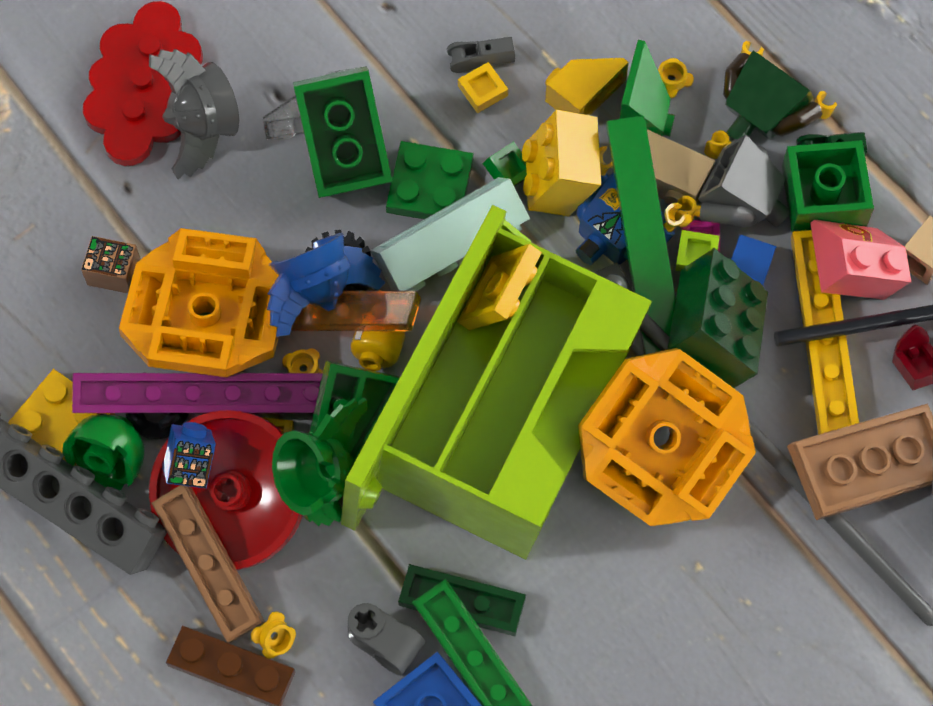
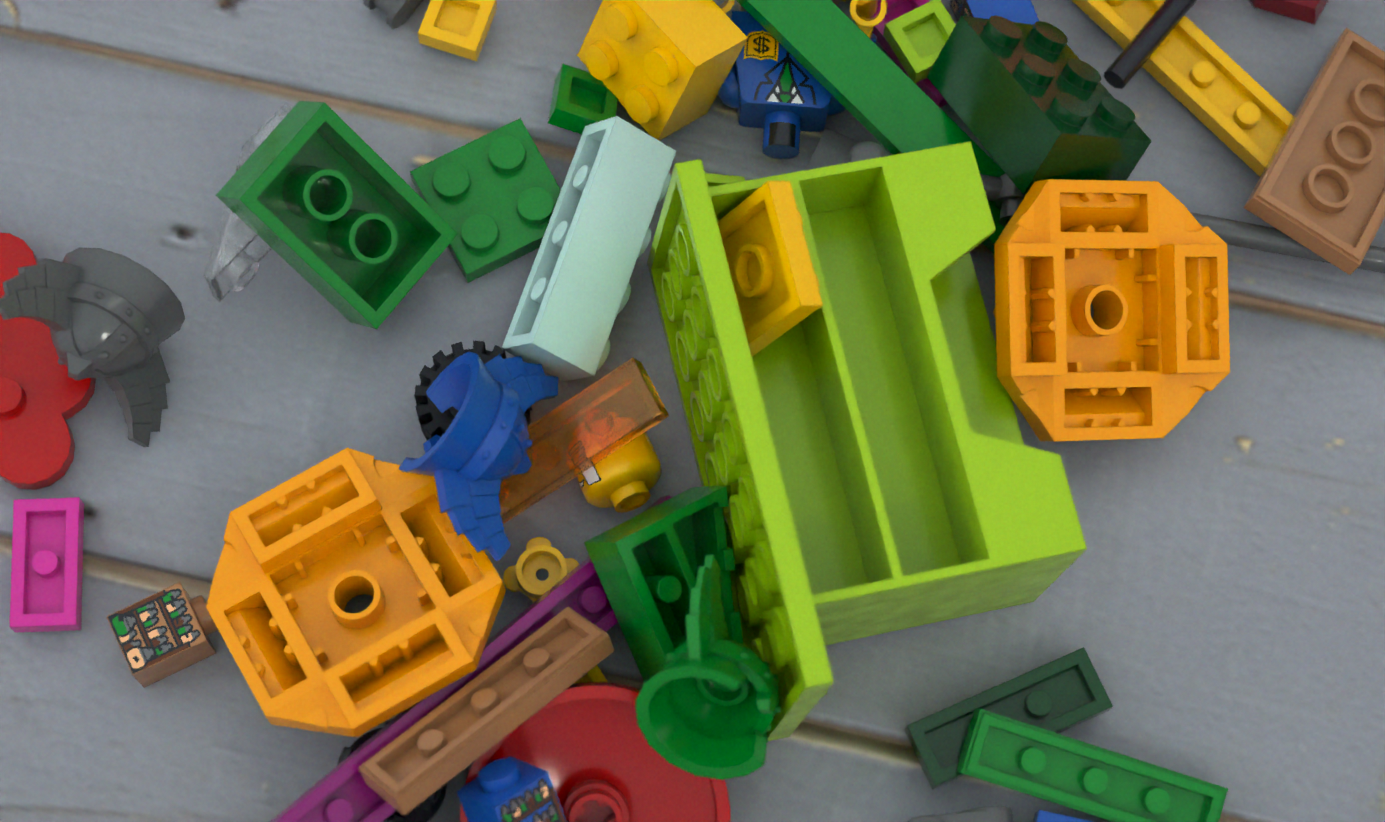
camera: 45 degrees left, 5 degrees up
none -> dark pink plate [10,497,84,633]
none -> medium nougat tile [358,606,615,816]

